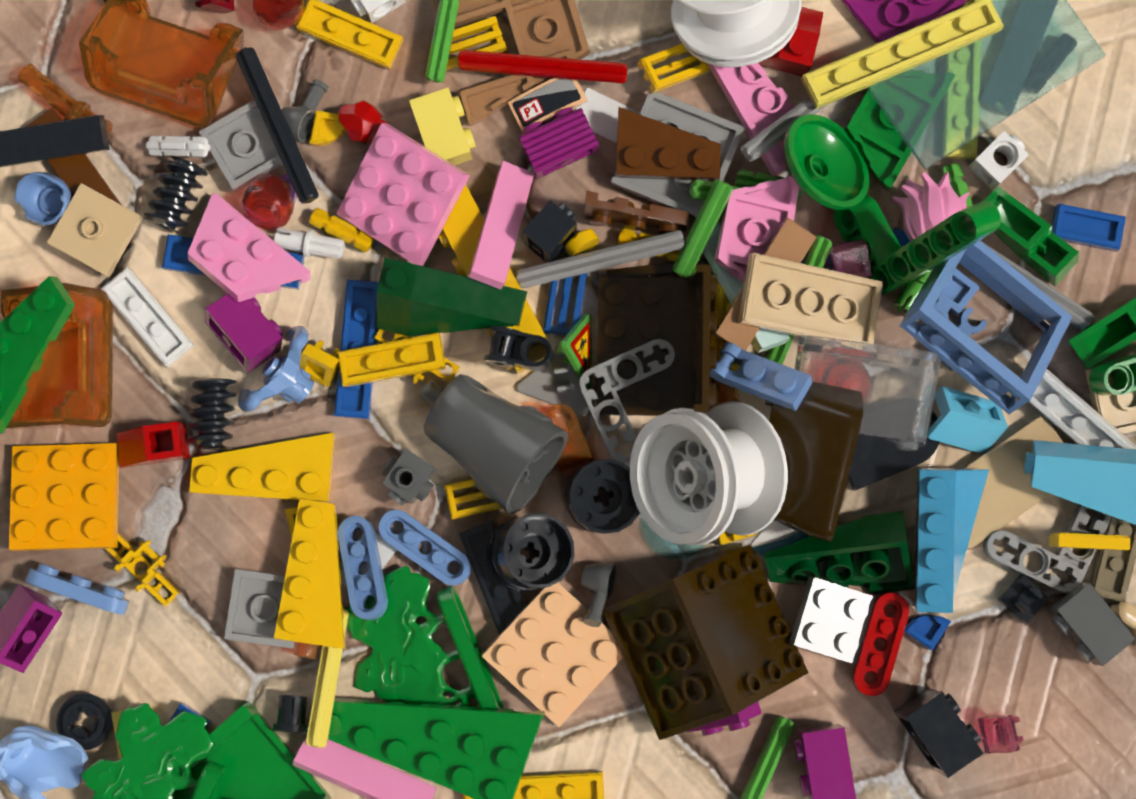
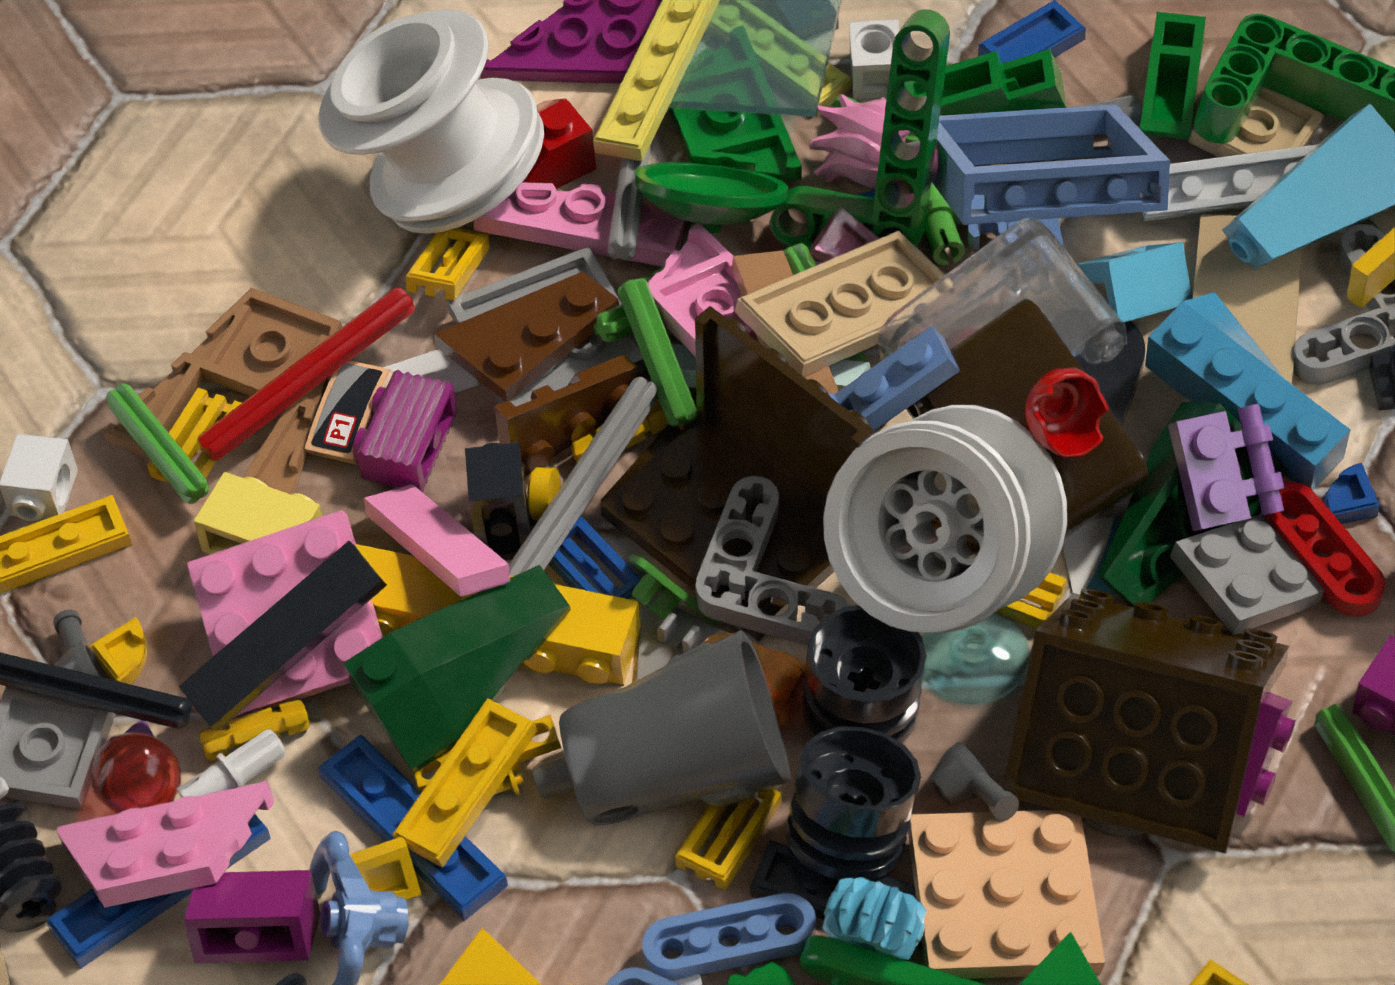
camera: 45 degrees left, 30 degrees down
red rock [338,100,389,144] -> none
dark grey brick [382,449,437,505] -> none
black piece [484,325,554,371] -> none
none -> black tile [178,541,387,731]
none -> medium azure gear [822,877,927,960]
none -> red hair [1024,367,1109,459]
none -> medium lavender plate [1168,404,1284,531]

